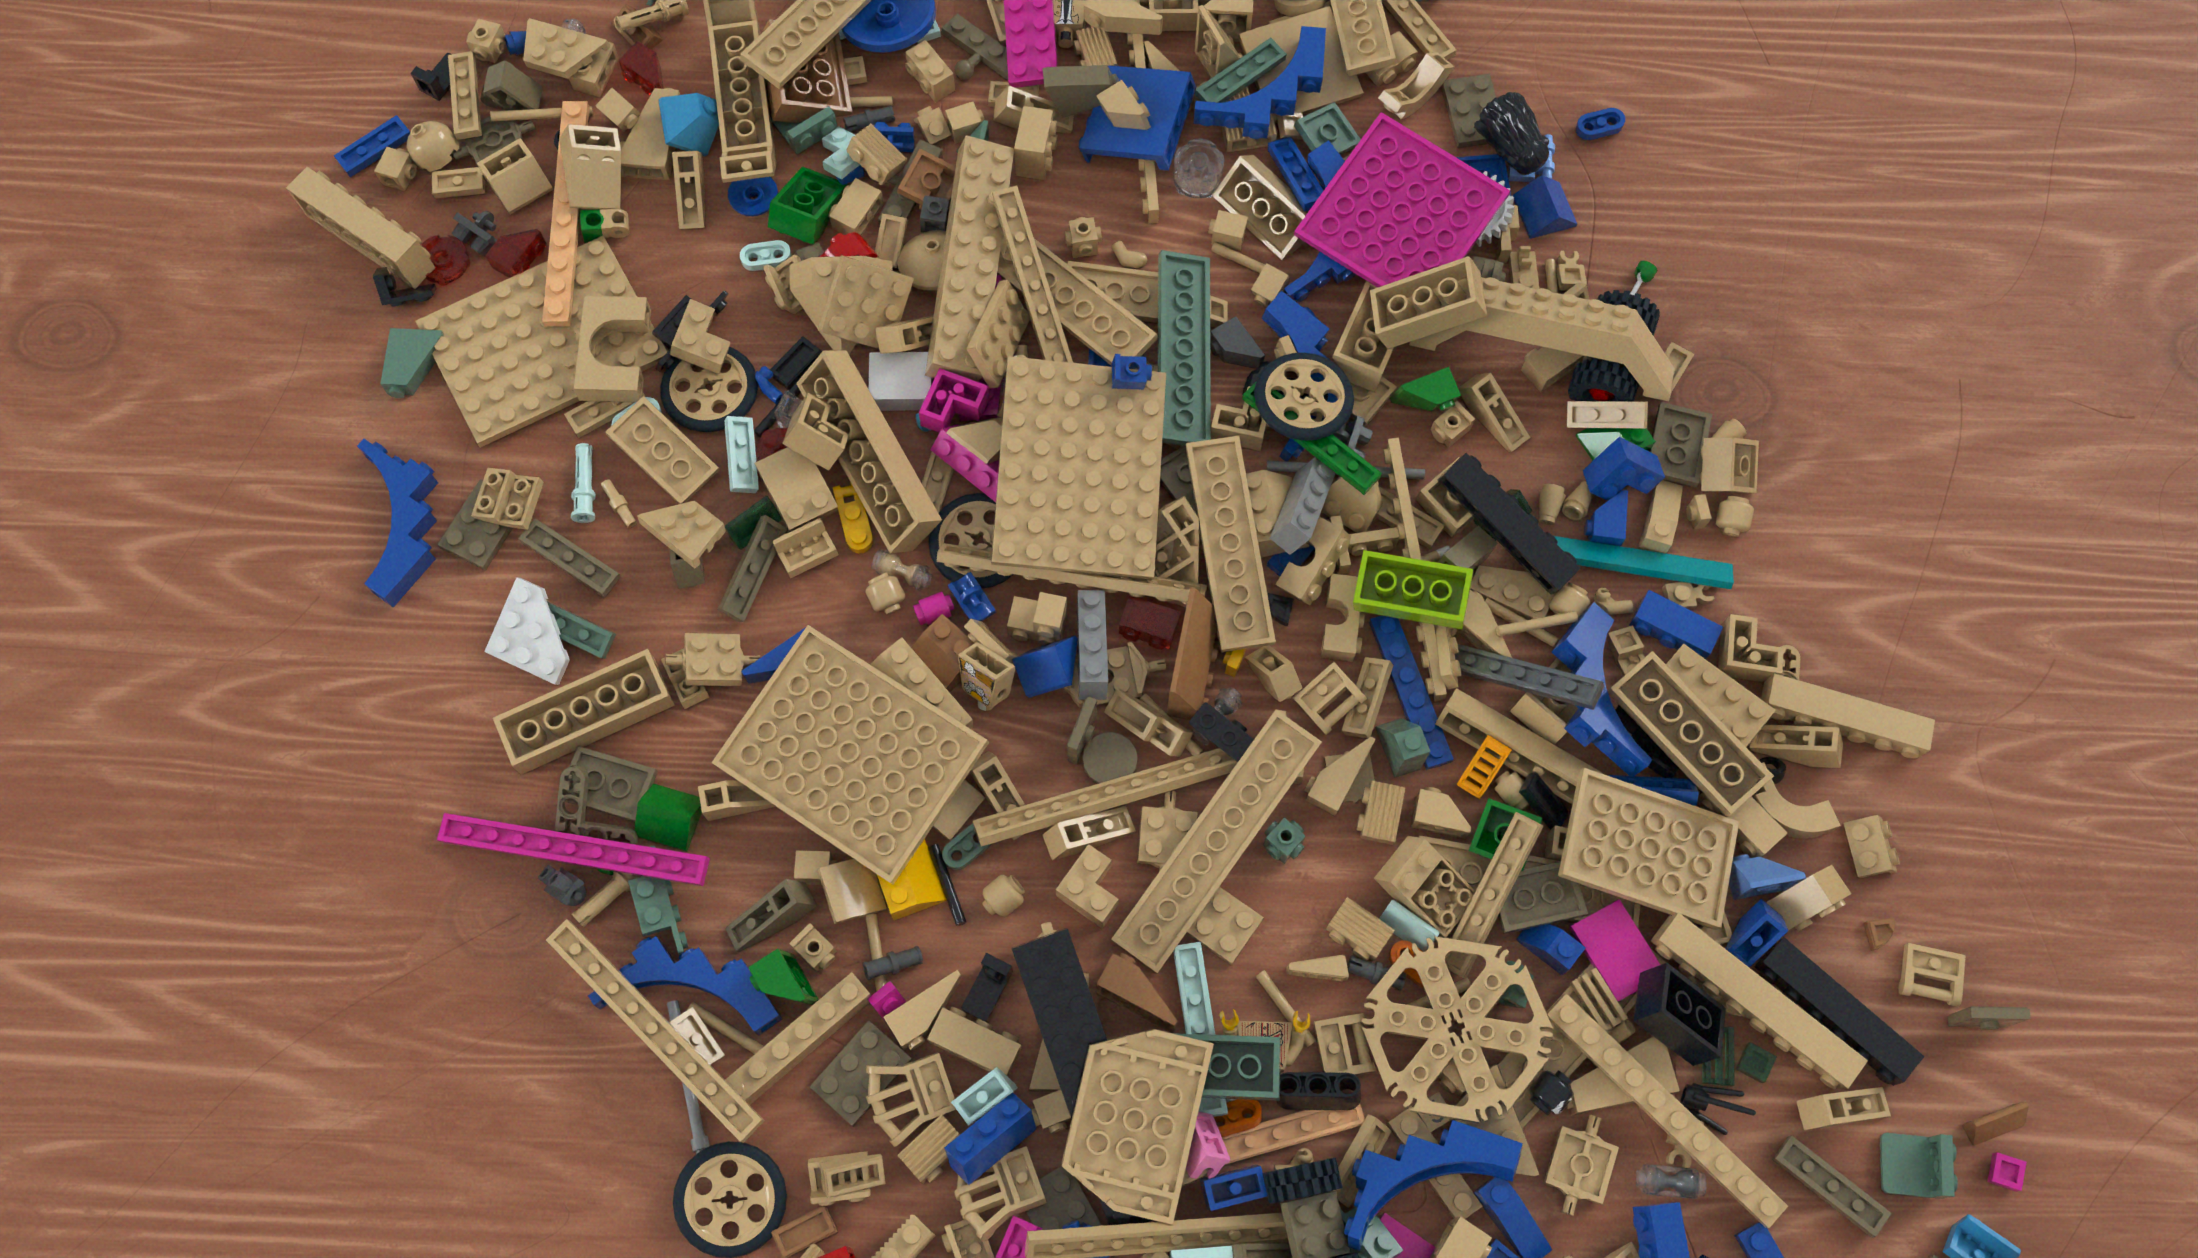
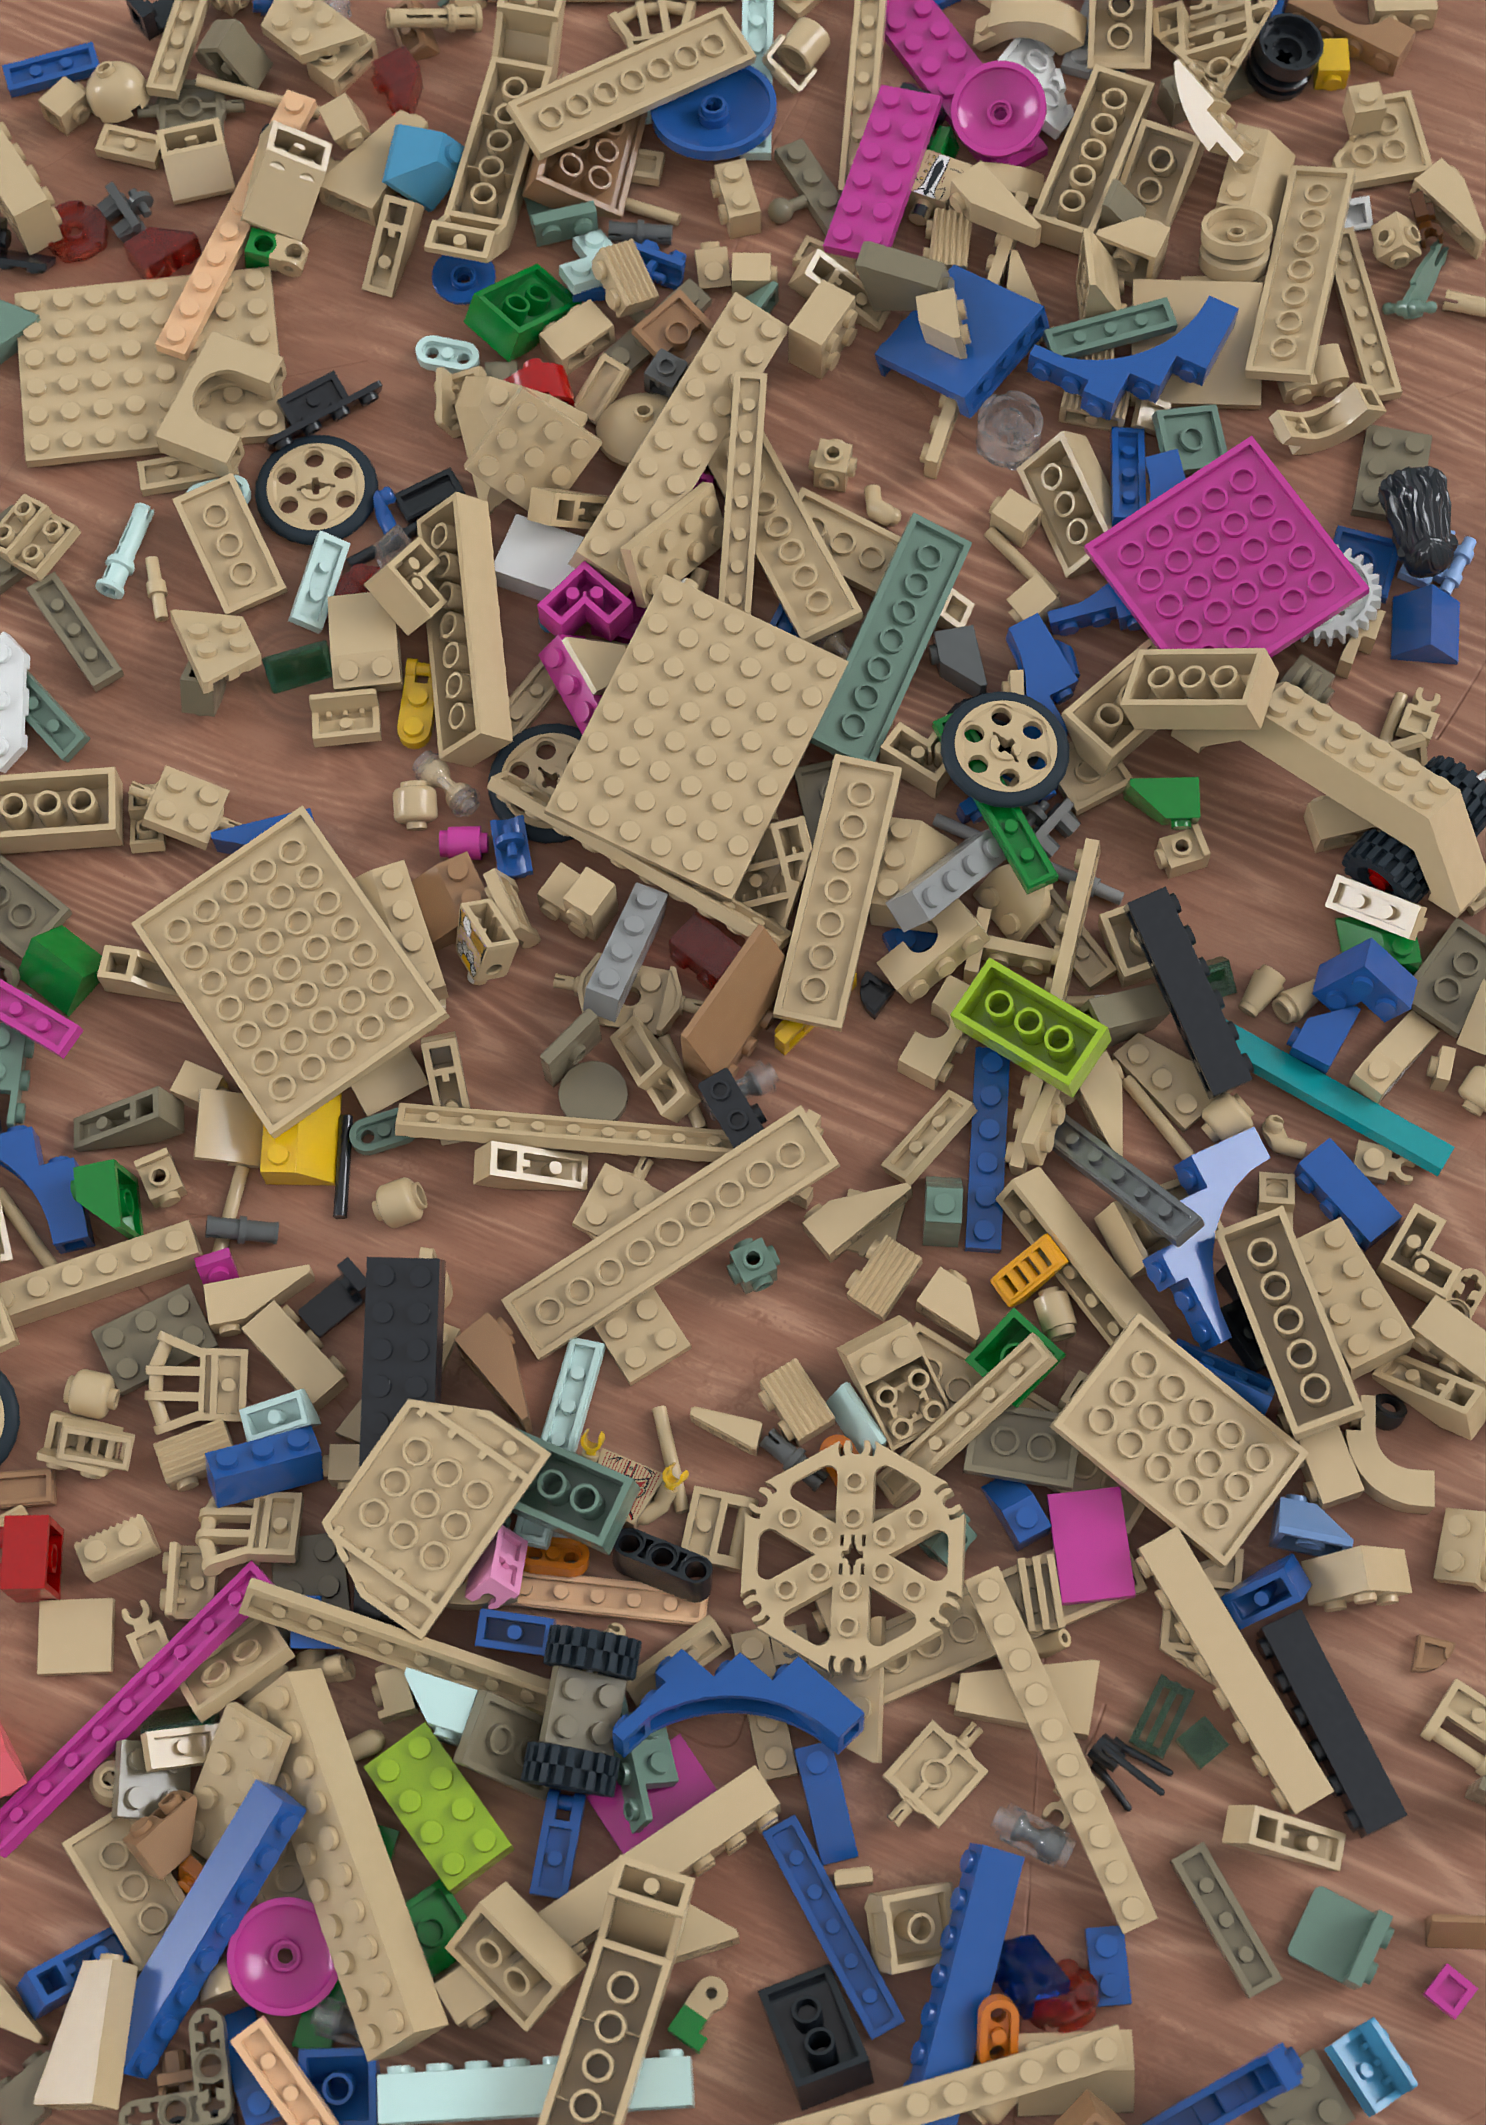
camera: 25 degrees right, 0 degrees up
tan brick [670,299,731,374] -> none
dark tan plate [717,515,787,622] -> none
blue slope [1012,636,1078,698] -> none
tan brick [1056,844,1119,928] -> none
blue brick [1112,354,1152,390] -> none
tan slope [1245,645,1303,702] -> none
tan plate [1293,662,1367,735] -> none
tan slope [1458,373,1530,452] -> none
tan bar [1496,611,1578,637] -> none
tan plate [1508,246,1539,289] -> none
black tile [1519,772,1569,830] -> none
black head [1529,1070,1574,1115] -> none
black brick [1633,963,1726,1066] -> none
none -> tan head [63,1369,120,1420]

